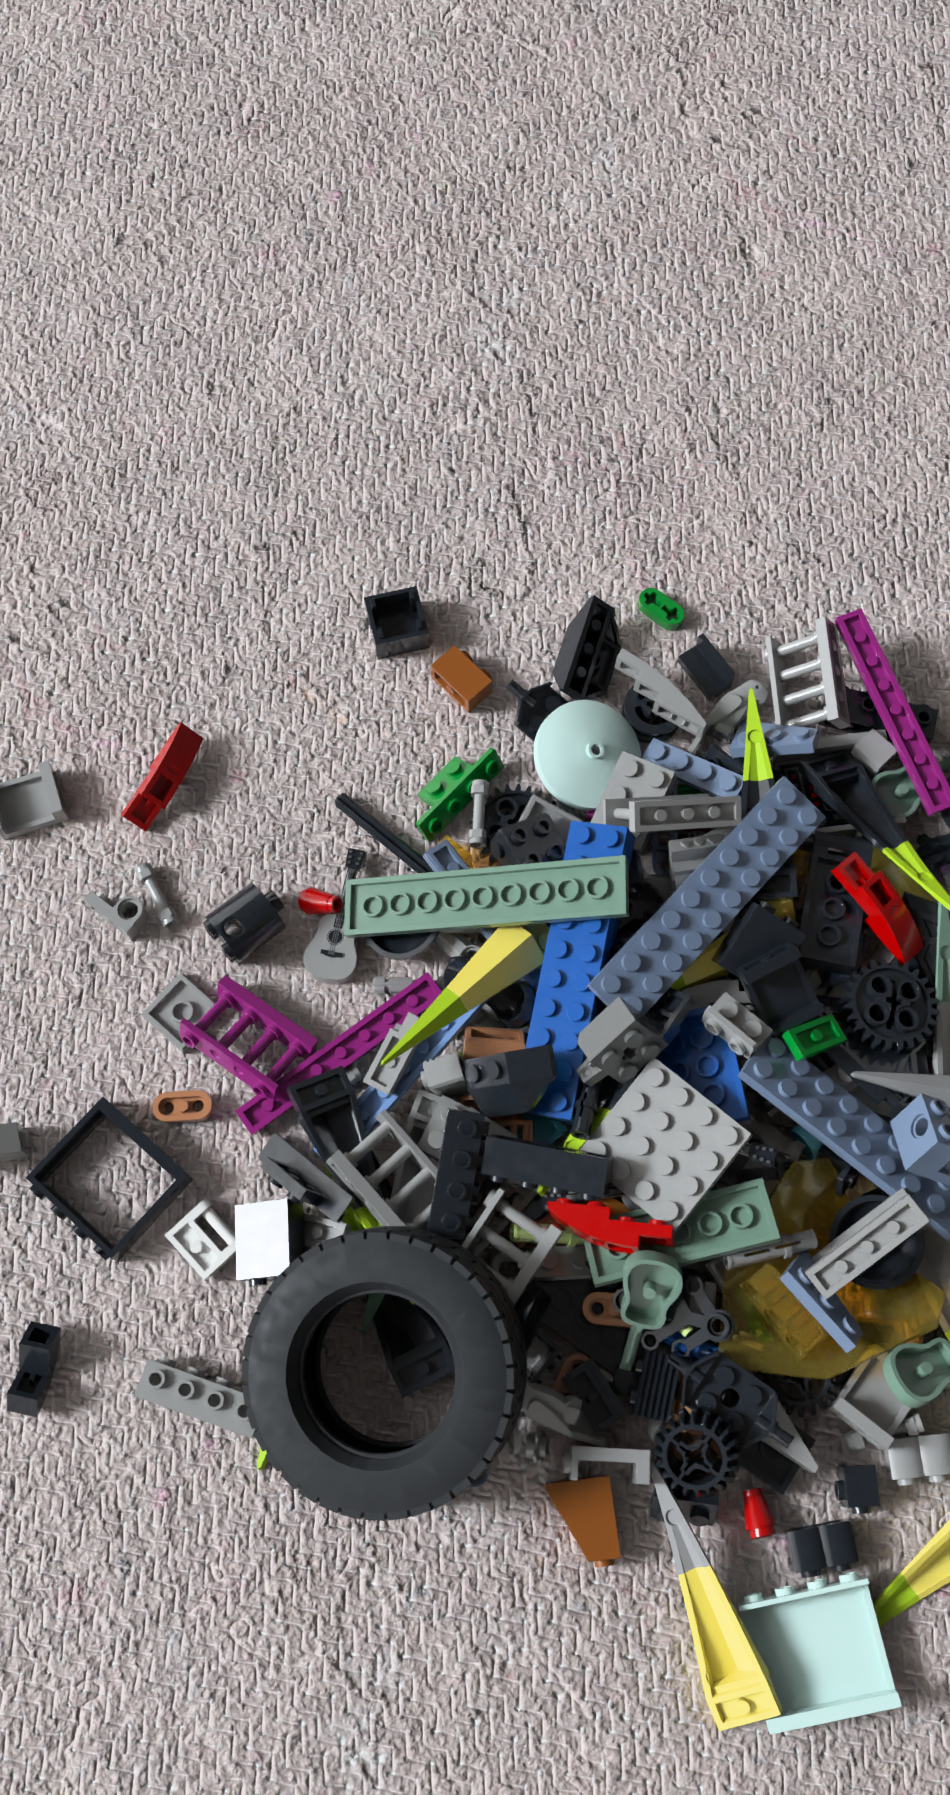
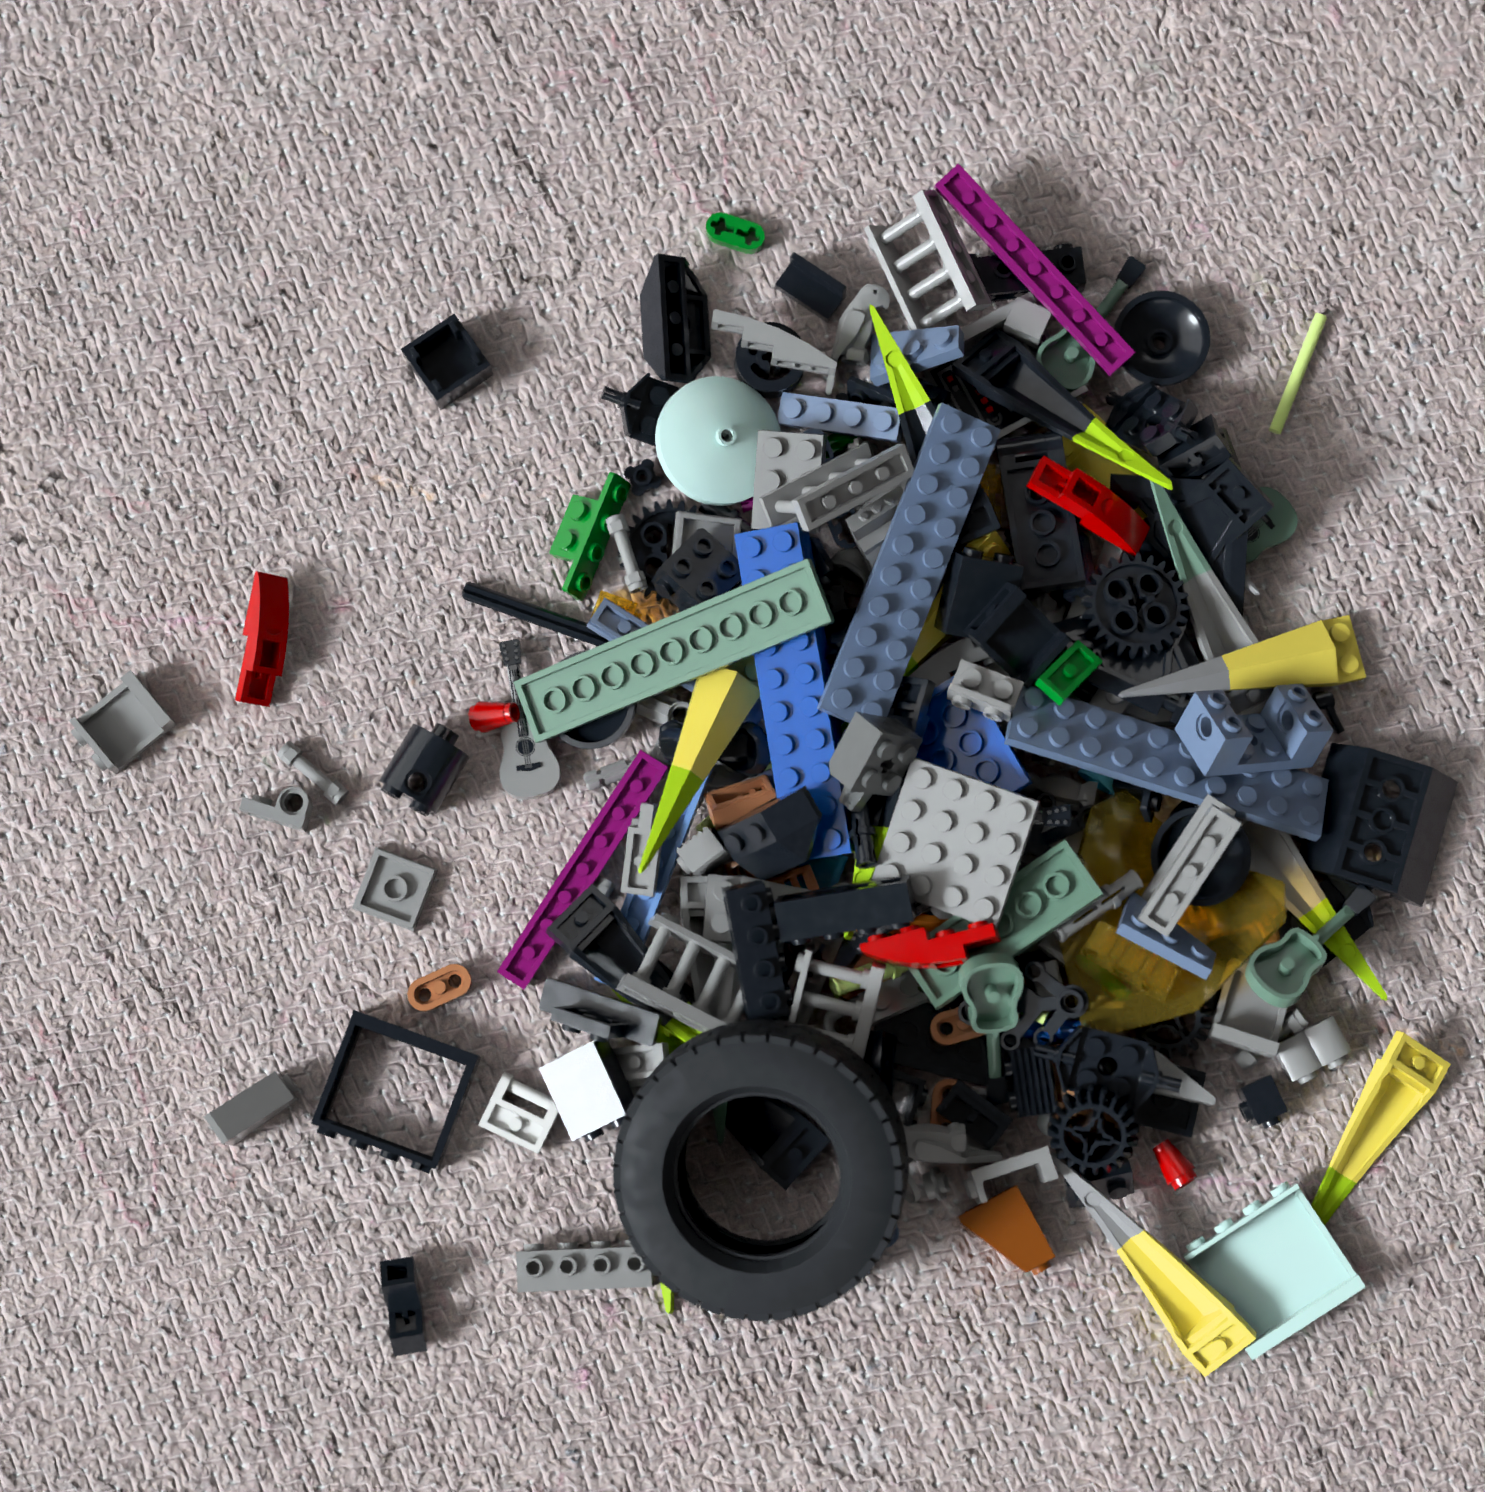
camera: 20 degrees left, 10 degrees up
magenta fence [179,975,319,1103] -> none
dark orange brick [431,645,492,713] -> none
black brick [783,1518,859,1578] -> none
none -> black plate [624,459,661,496]

